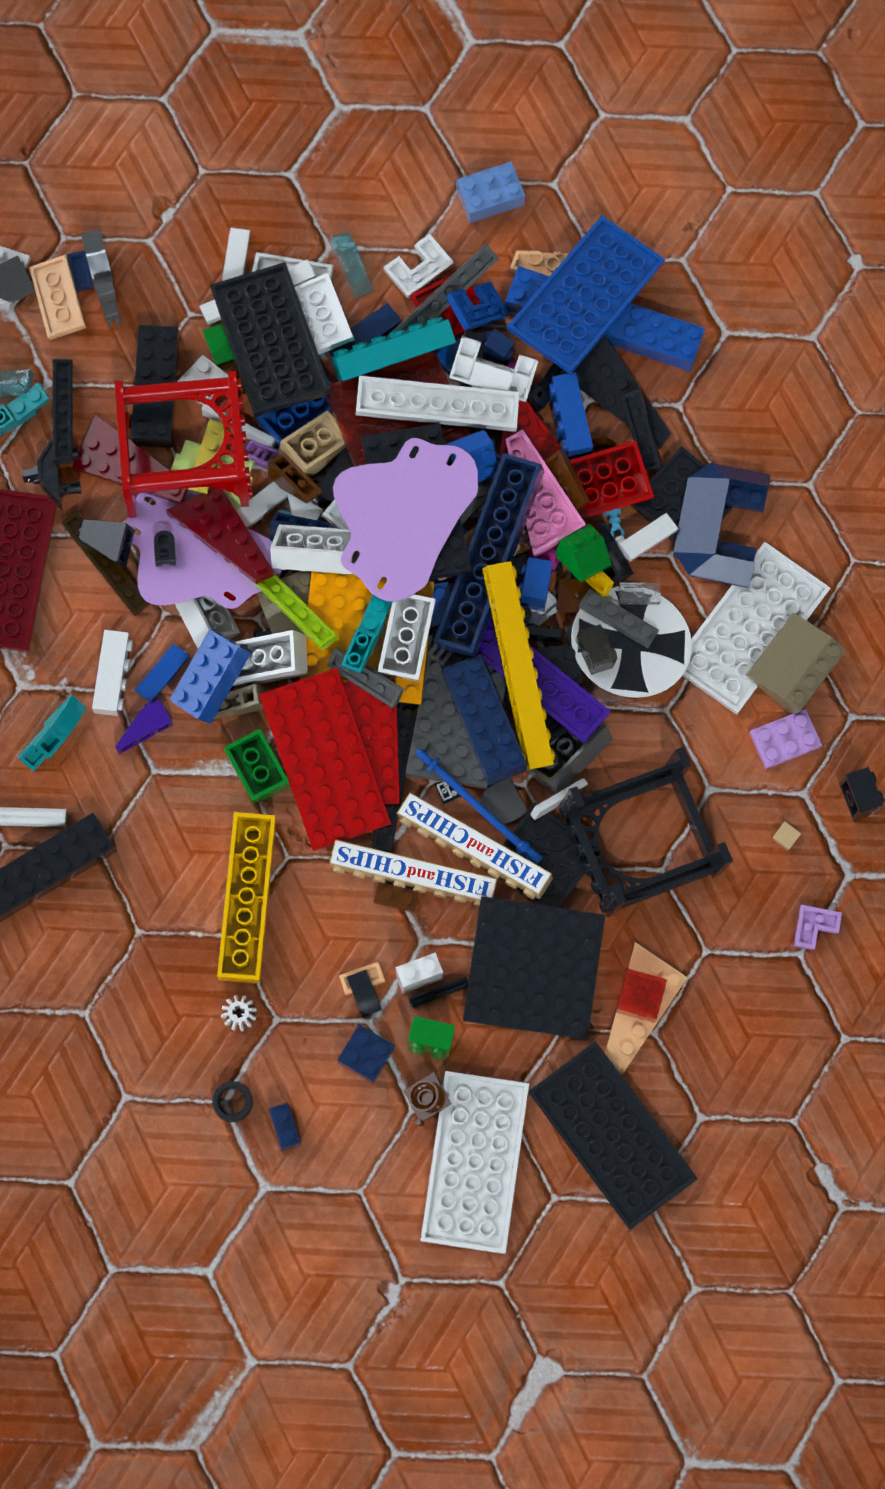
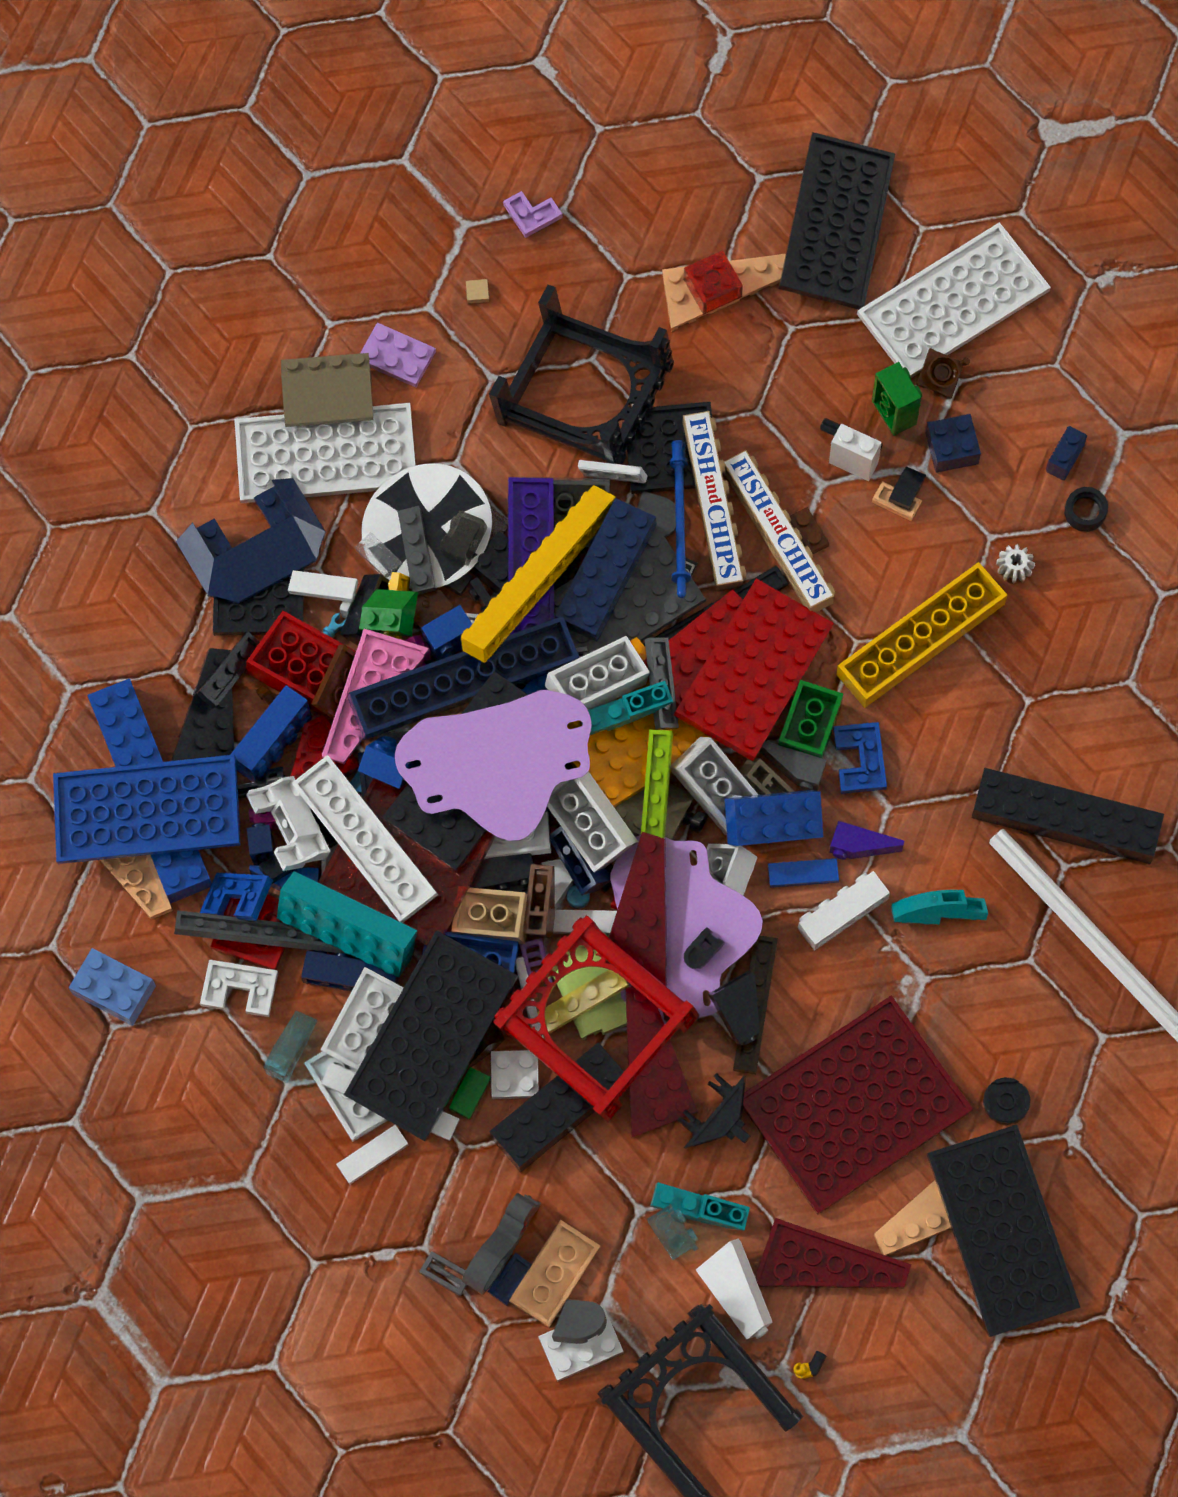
camera: 125 degrees left, 5 degrees down
black tile [52,359,73,464] -> none
black plate [463,896,606,1040] -> none
black brick [839,767,884,822] -> none
none -> flat silver tile [419,1251,467,1297]
none -> dark grey slope [759,741,826,791]
none -> blue plate [833,722,887,794]

